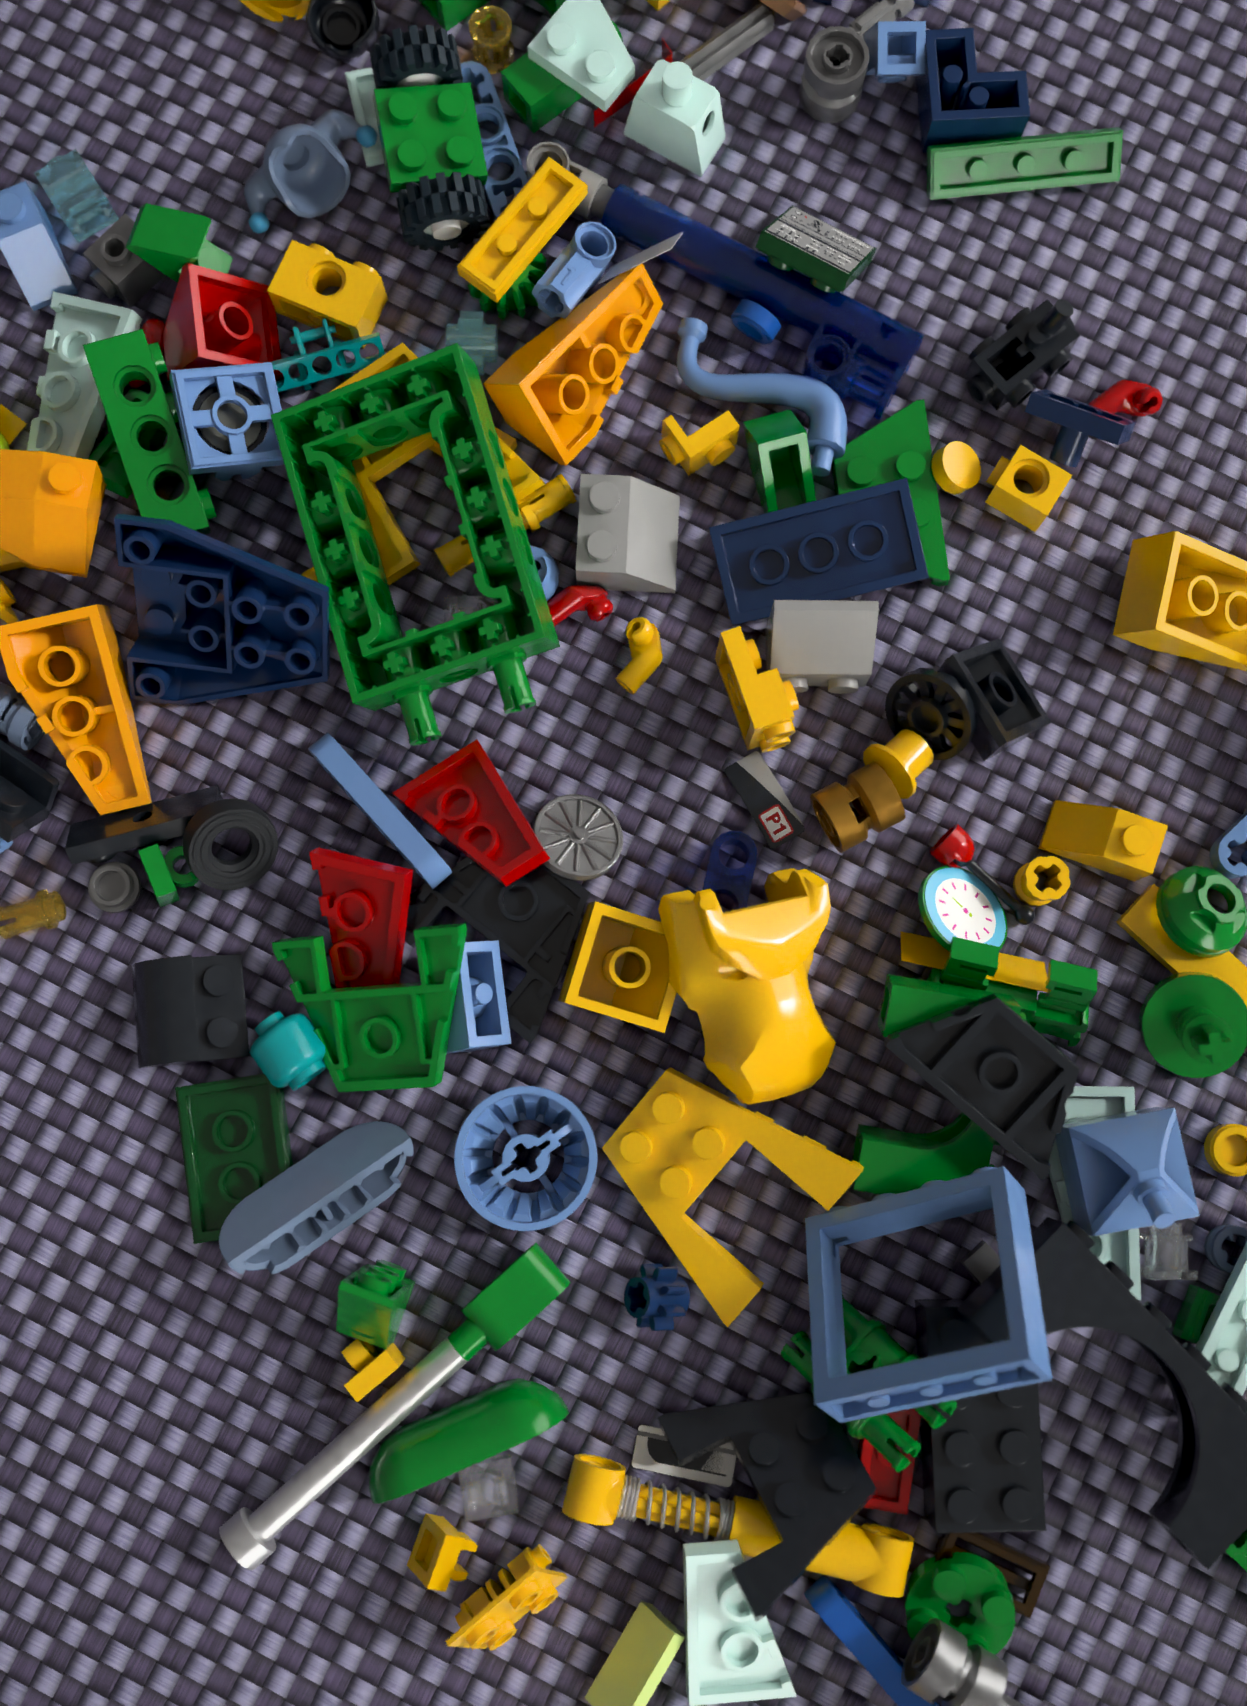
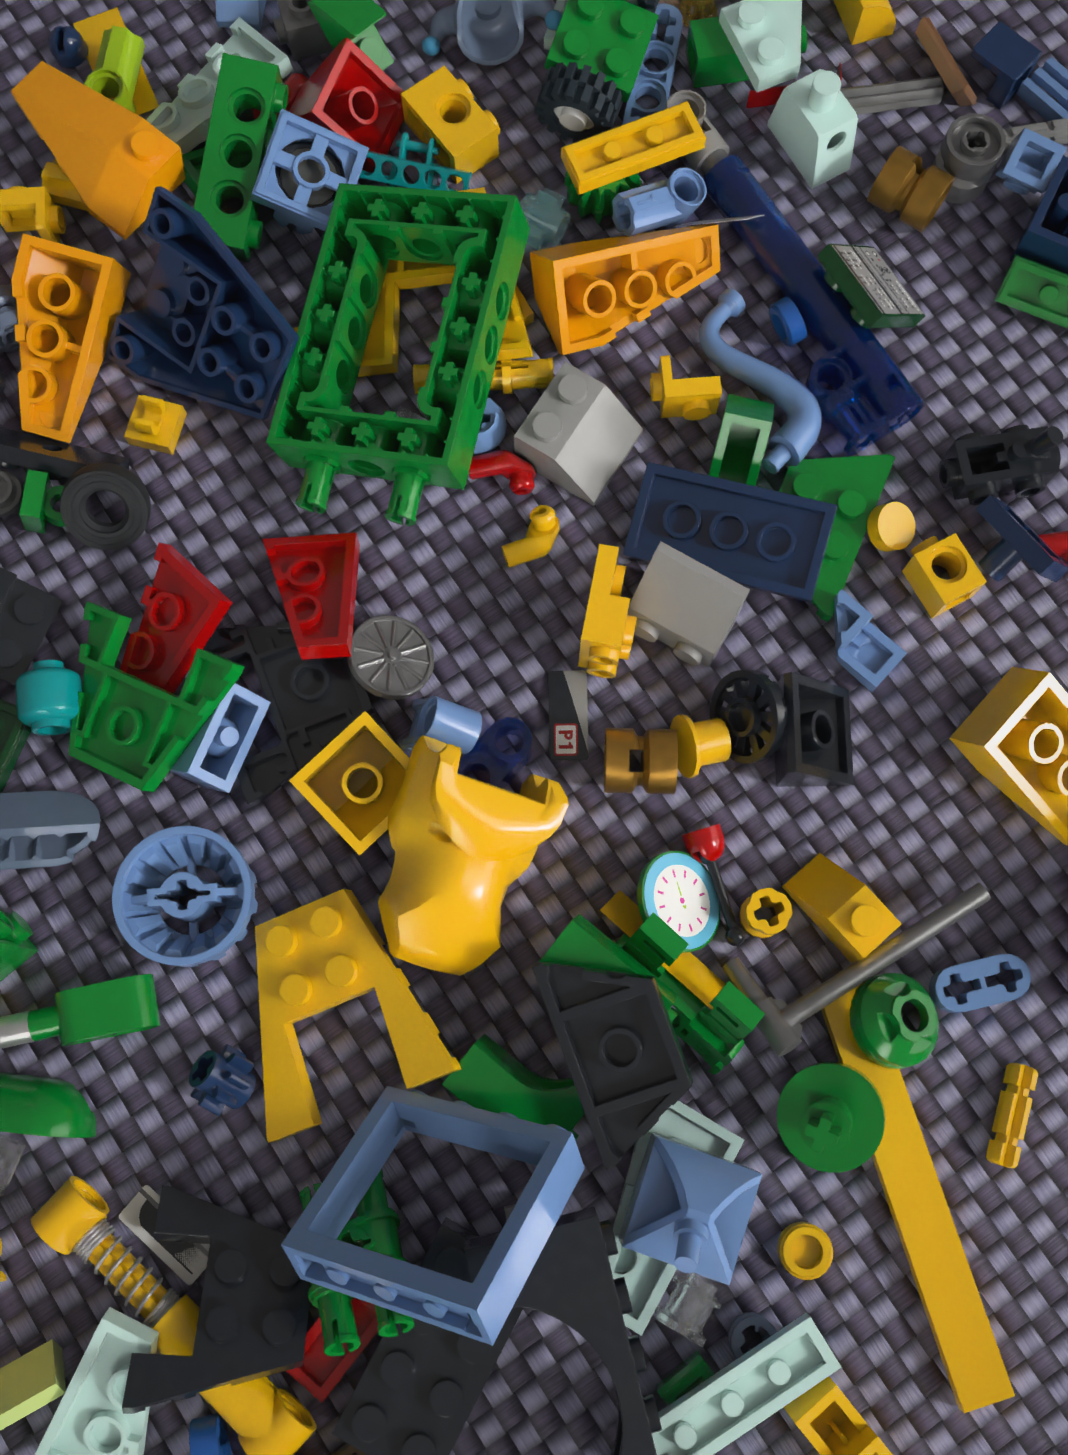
camera: 30 degrees right, 5 degrees down
medium blue beam [308,732,452,889] -> none
none -> yellow tile [124,395,187,455]
none -> medium blue piece [401,695,482,754]
none -> flat silver bar [722,882,991,1057]
none -> medium blue slope [834,589,907,692]
none -> pearl gold wheel [867,146,955,233]

